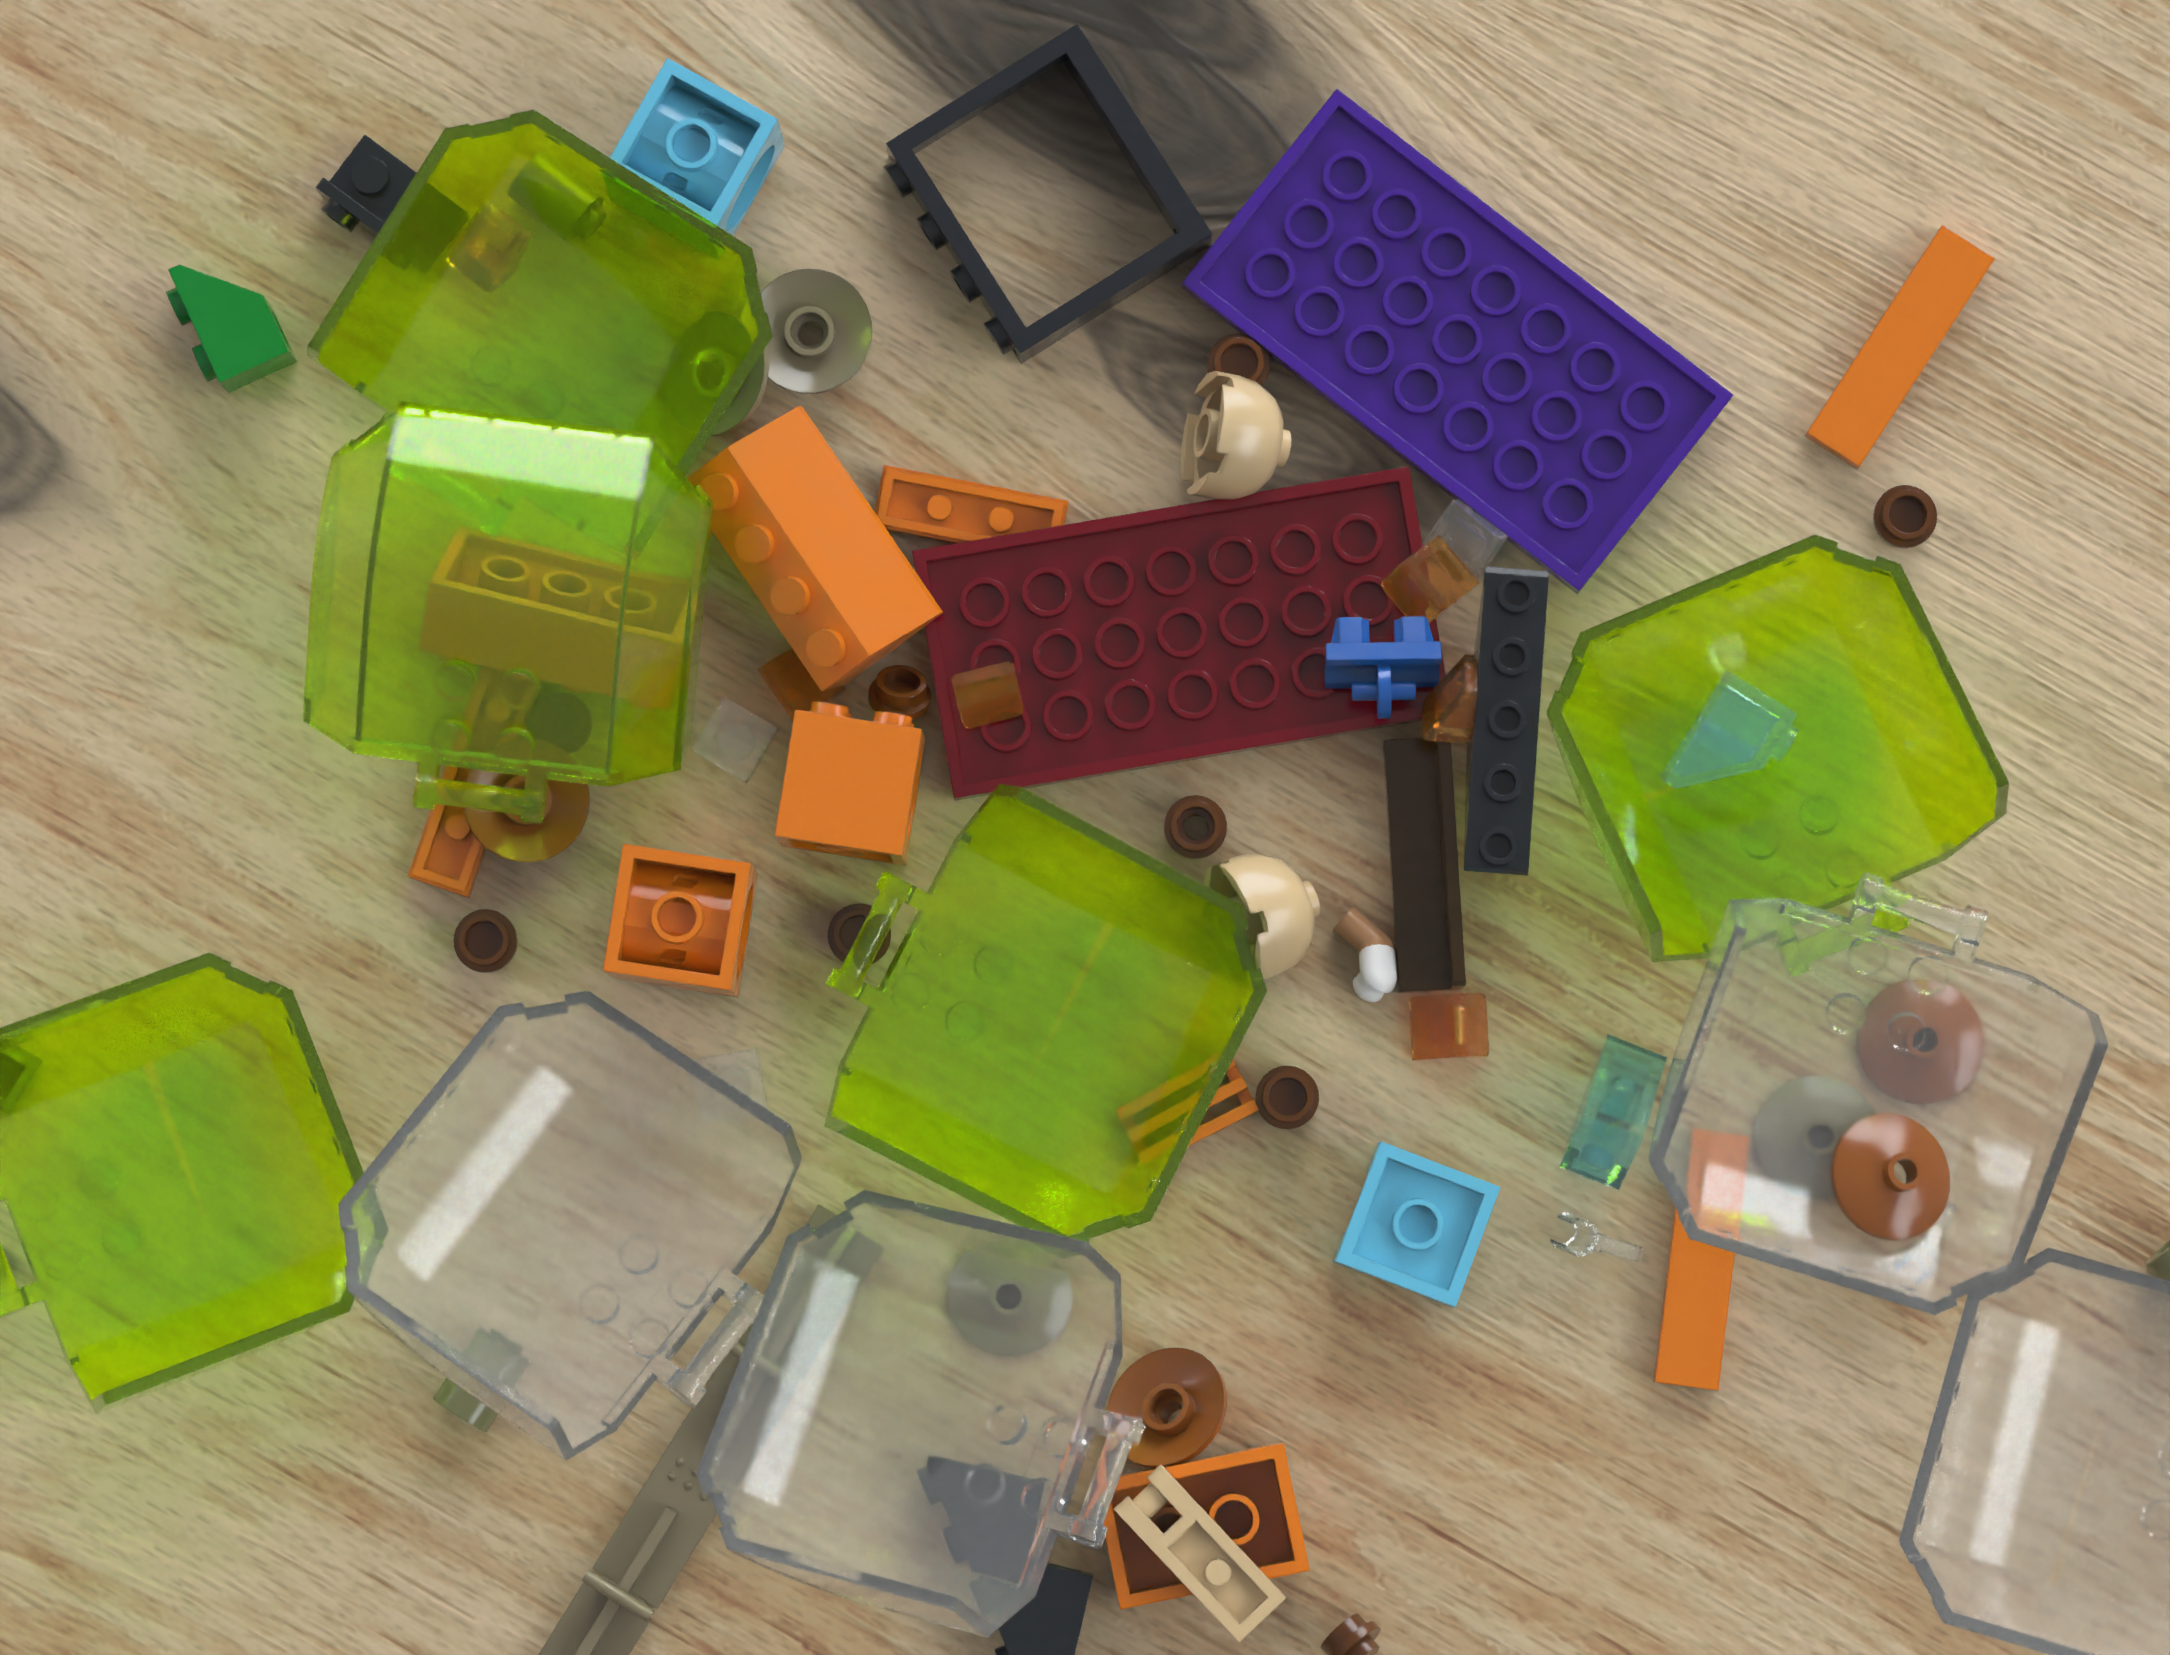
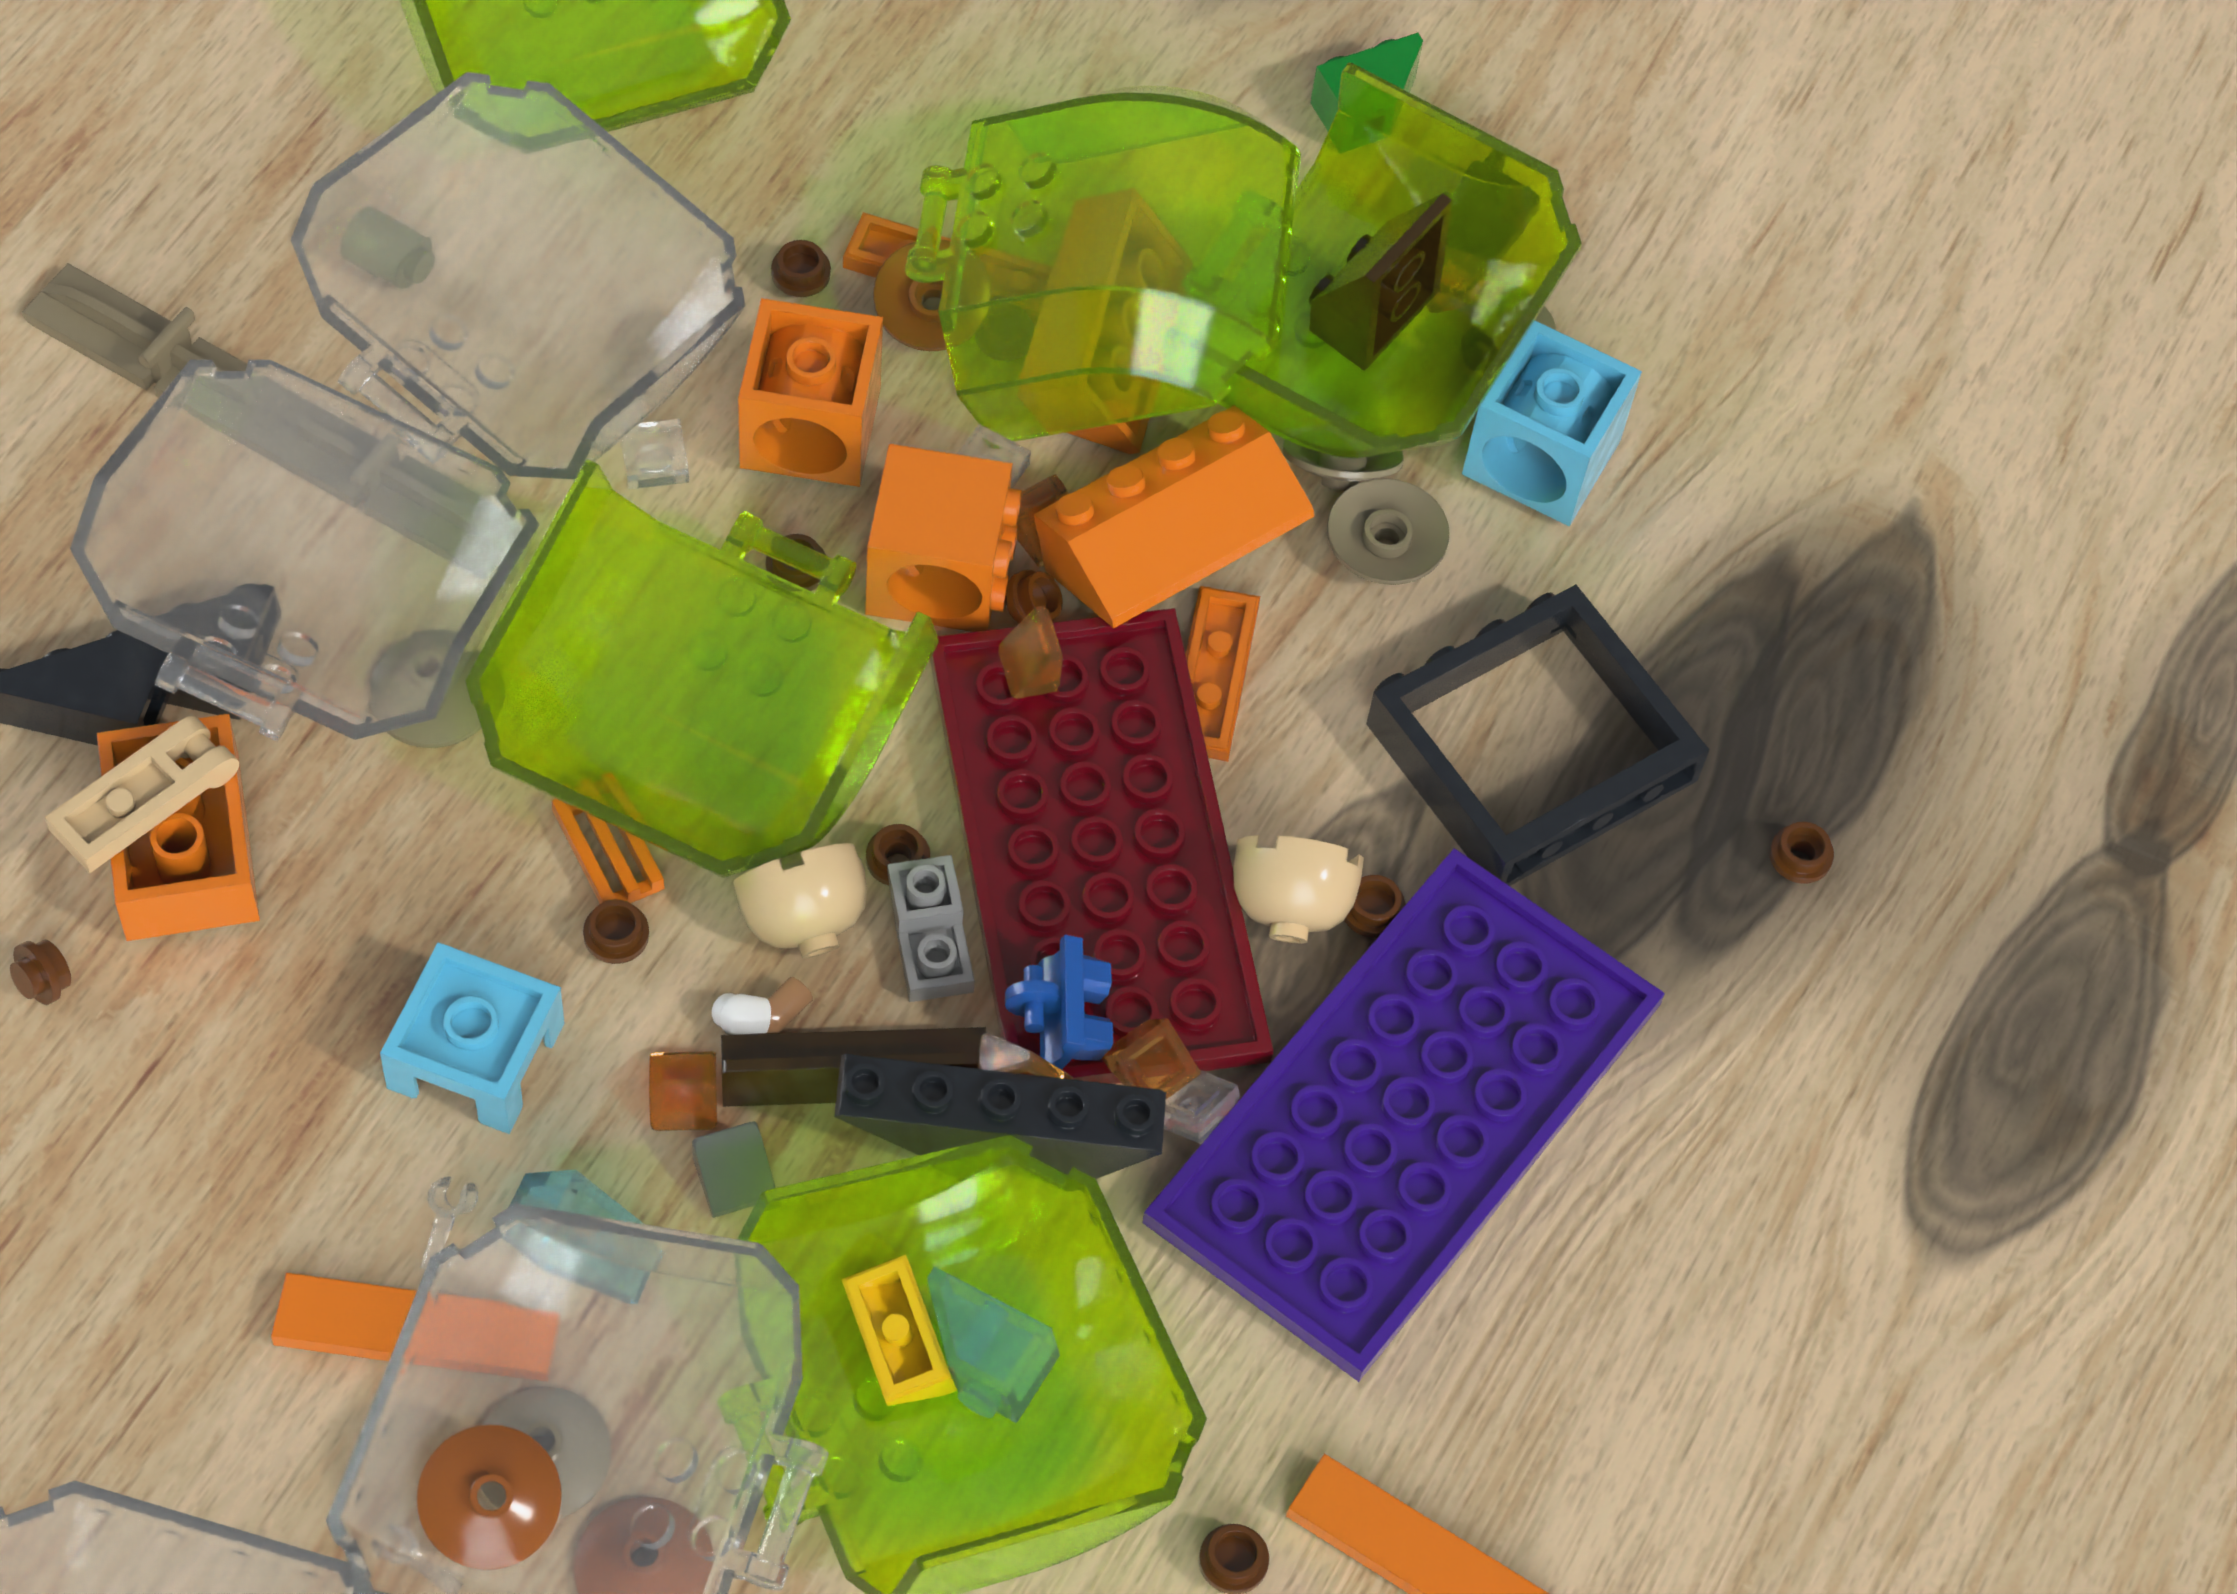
camera: 80 degrees right, 25 degrees down
dark orange dish [1106,1348,1227,1469] -> none
none -> dark grey slope [692,1121,777,1218]
none -> yellow slope [841,1254,957,1406]
none -> light grey slope [887,855,975,1002]
none -> dark brown slope [1309,193,1452,371]

